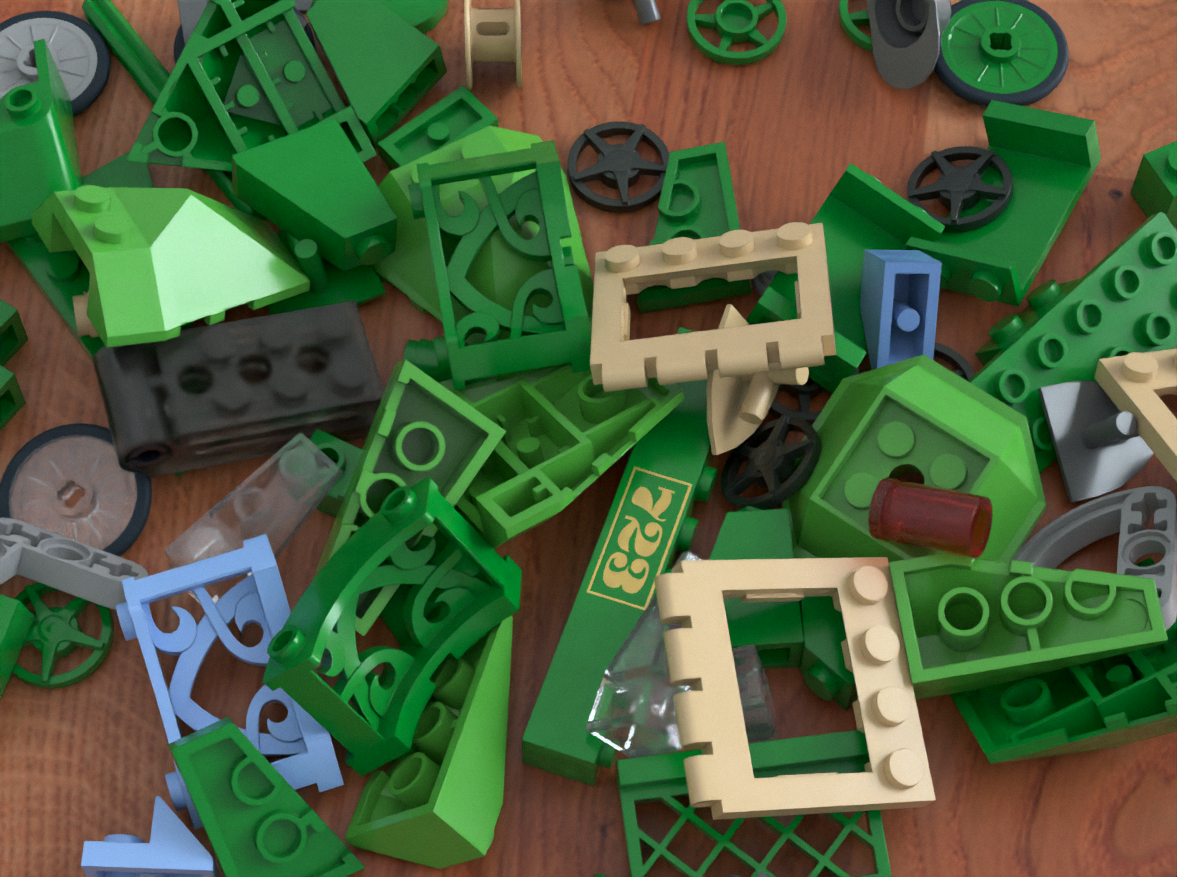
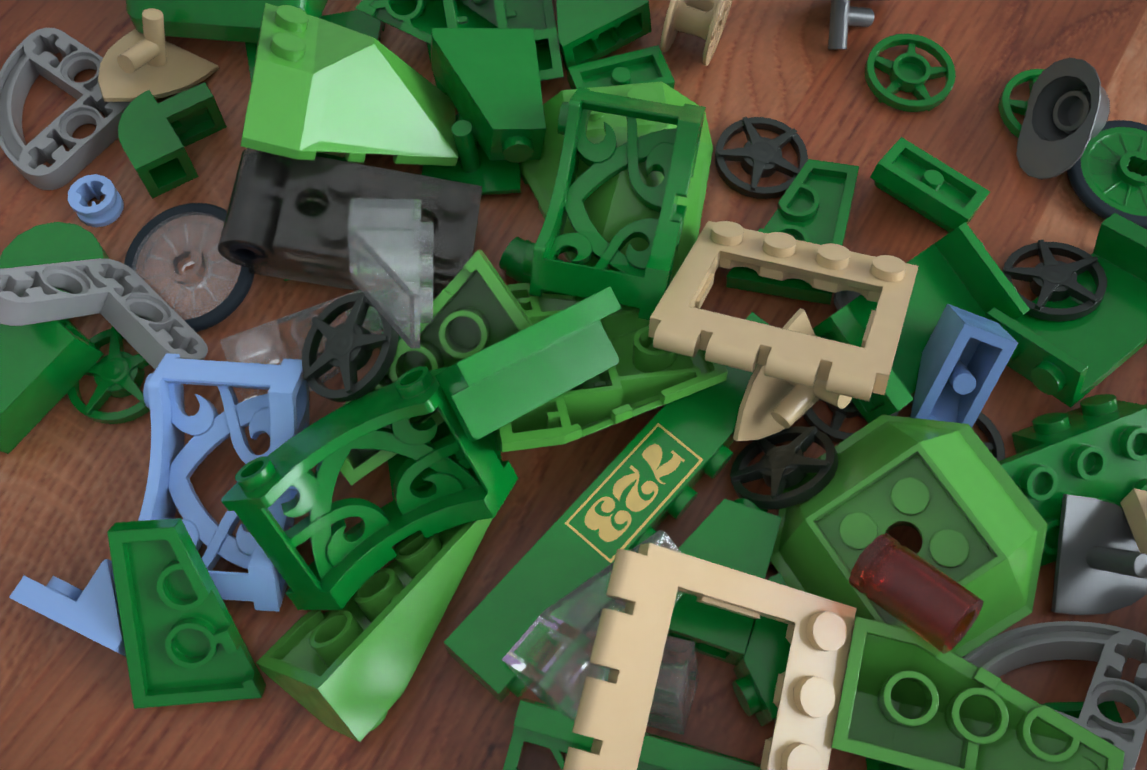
camera: 20 degrees right, 5 degrees up
none -> pearl dark grey wheel [302,292,398,402]
none -> clear slope [348,198,433,348]
none -> green panel [435,287,621,441]
none -> green panel [870,137,990,233]

